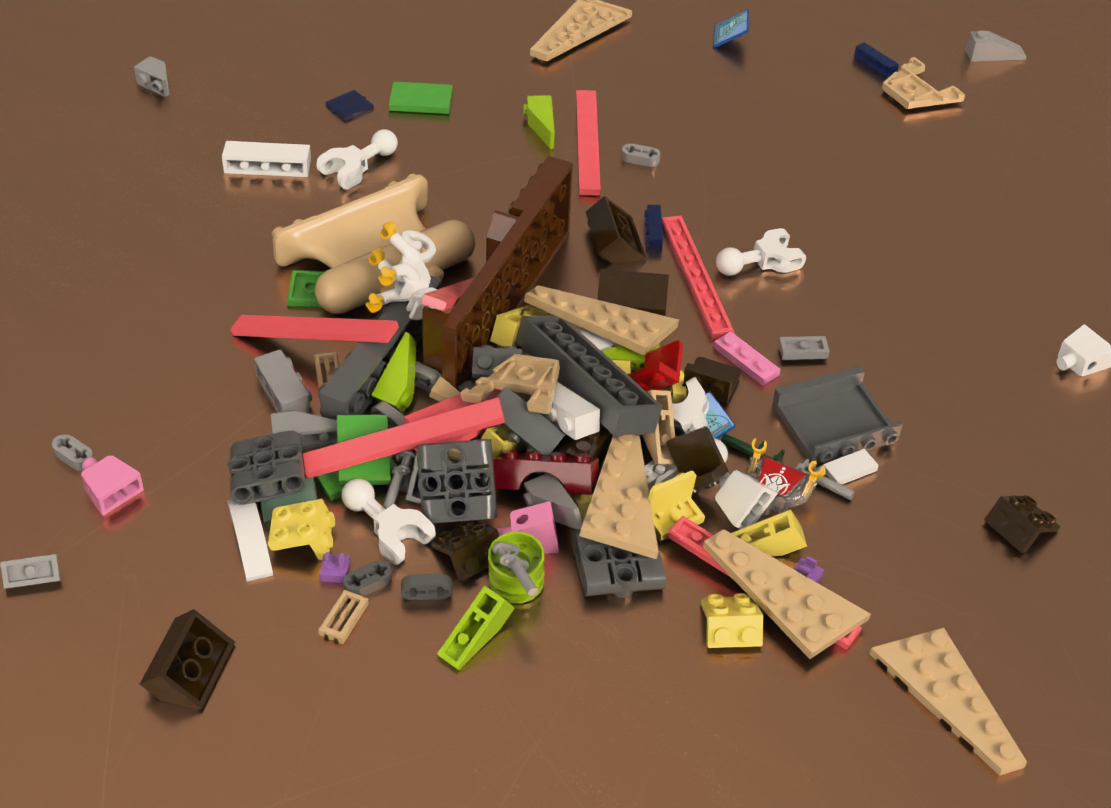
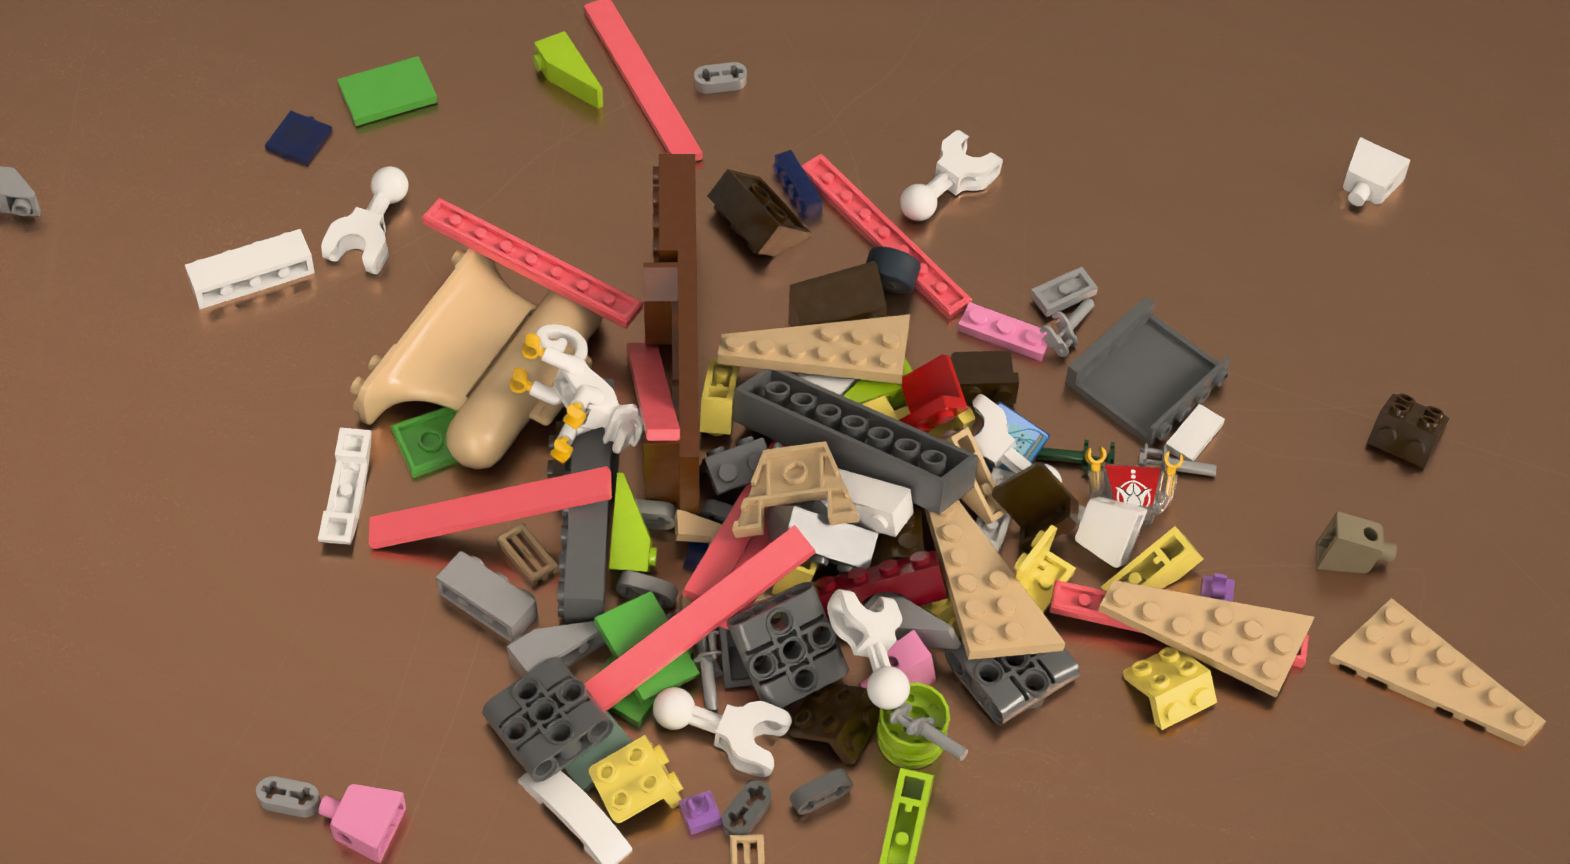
camera: 25 degrees left, 10 degrees up
none -> white slope [318,428,372,545]
none -> coral tile [422,197,643,329]
none -> white piece [827,589,910,710]
none -> black wheel [866,246,921,294]
none -> light grey piece [1039,298,1095,357]
none -> dark tan torso [1316,511,1397,573]

